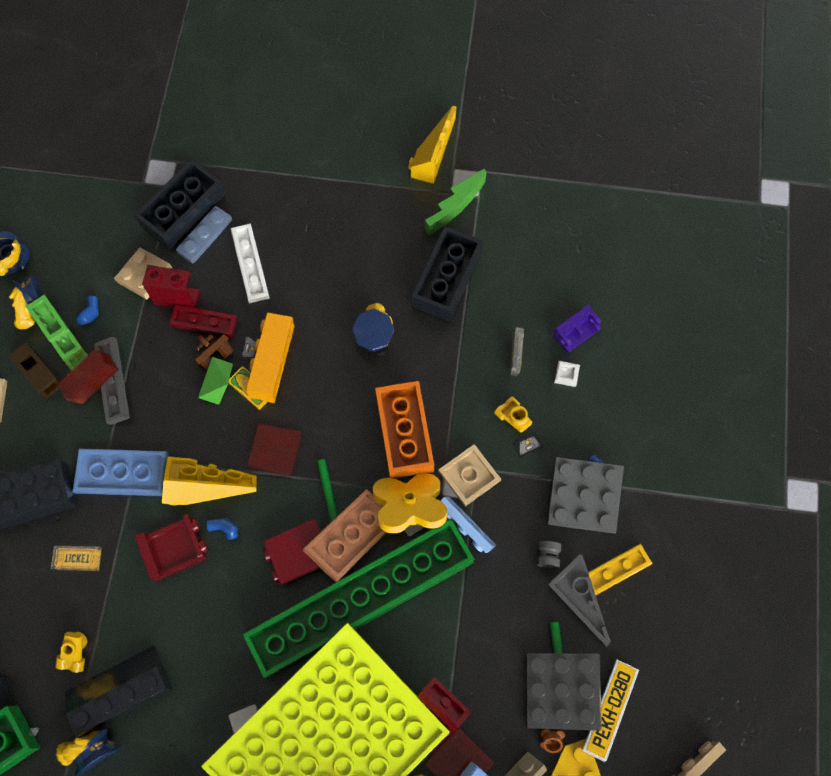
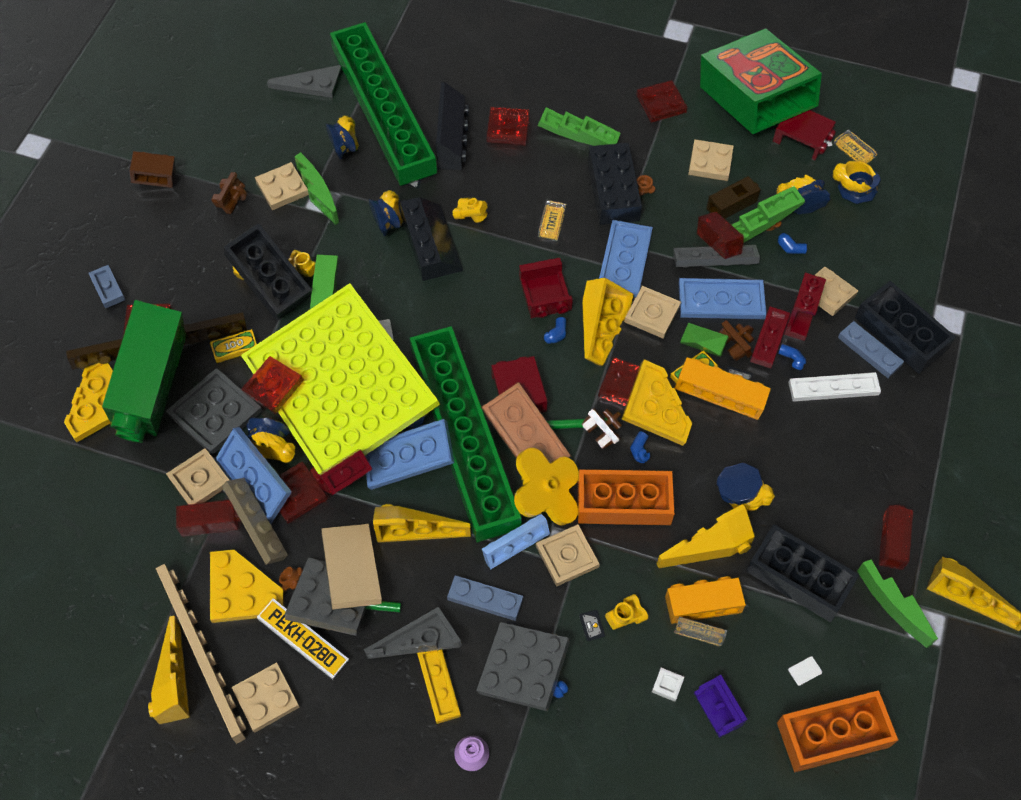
camera: 100 degrees right, 10 degrees down
dark grey wheel [537,541,562,569] -> none
none -> tan plate [232,662,300,733]
none -> tan tile [322,524,382,610]
none -> medium blue tile [365,419,455,490]
none -> yellow wedge [373,504,471,542]
none -> sand blue plate [447,575,523,621]
none -> lavender cone [454,736,489,771]
none -> hips [582,408,622,449]
none -> yellow plate [622,360,692,446]
none -> tan plate [624,286,681,339]
none -> blue arm [630,431,650,463]
none -> dark orange plate [636,175,655,195]
none -> yellow wedge [657,504,755,568]
none -> light orange brick [665,576,746,624]
none -> medium blue tile [679,278,766,319]
none -> orange brick [777,690,898,773]
none -> blue arm [778,344,806,370]
none -> white sticker [788,656,822,686]
none -> clear red brick [879,505,913,570]

